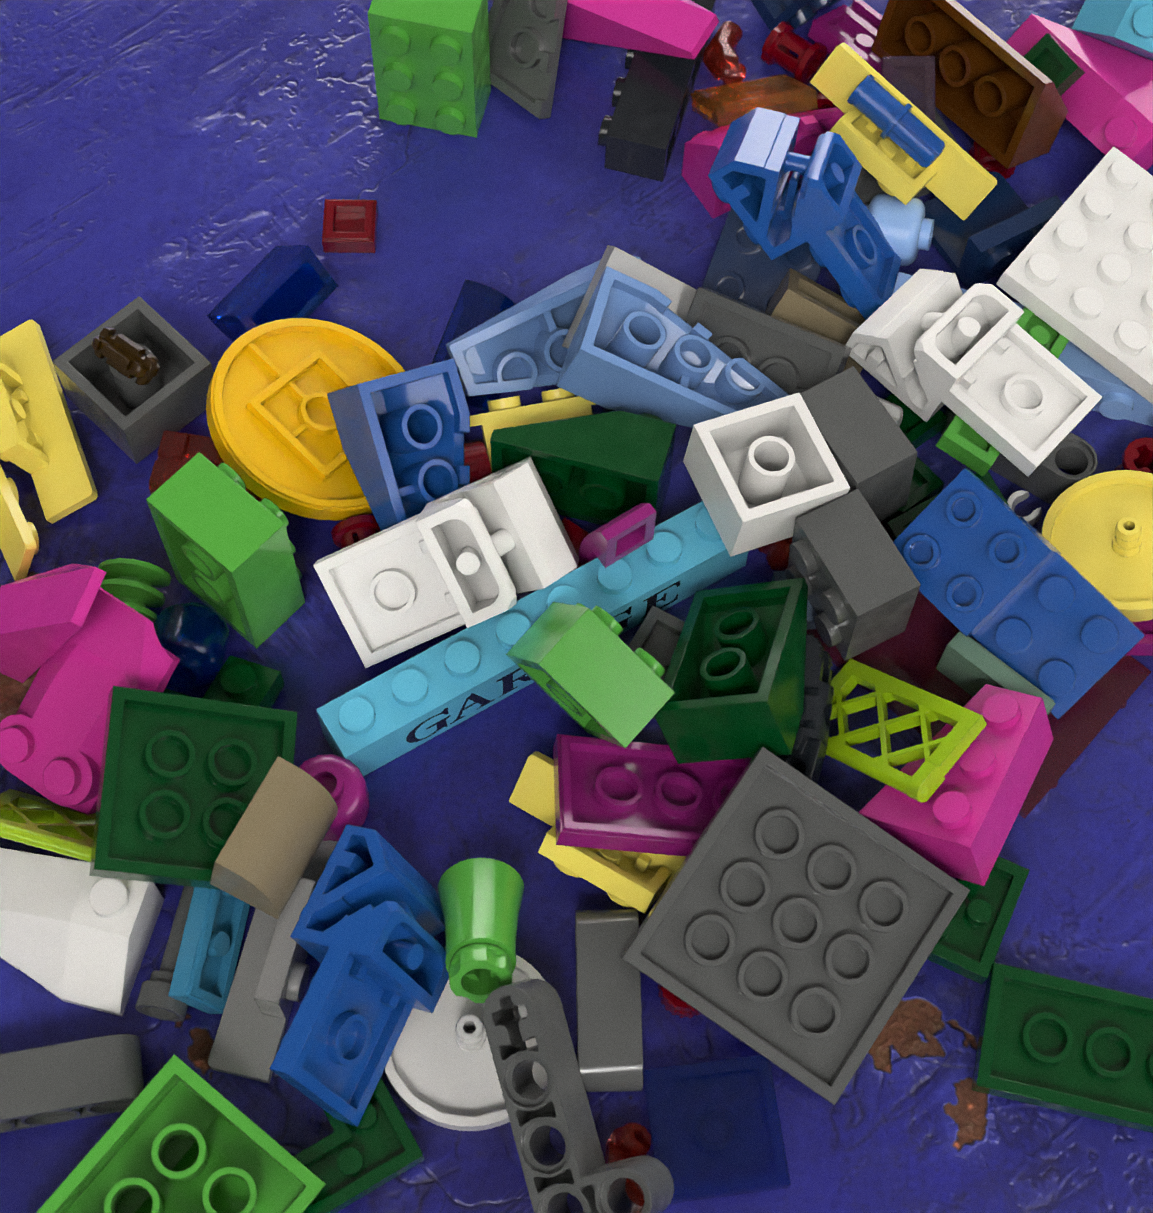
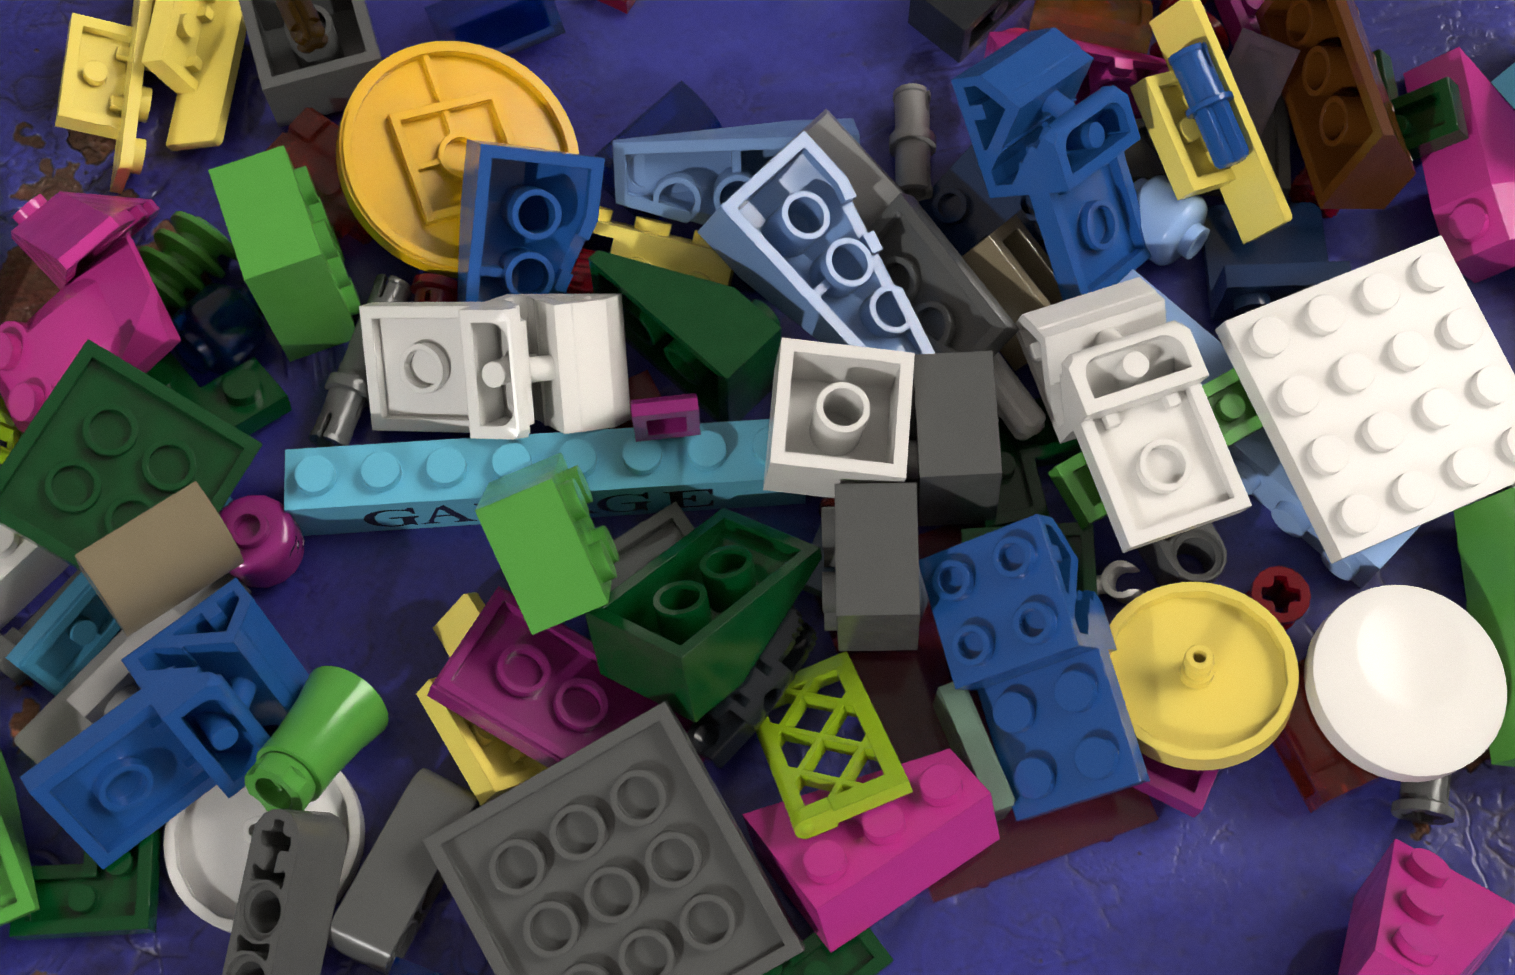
camera: 30 degrees right, 5 degrees up
none -> dark grey pin [308,274,412,447]
none -> light grey pin [889,83,936,203]

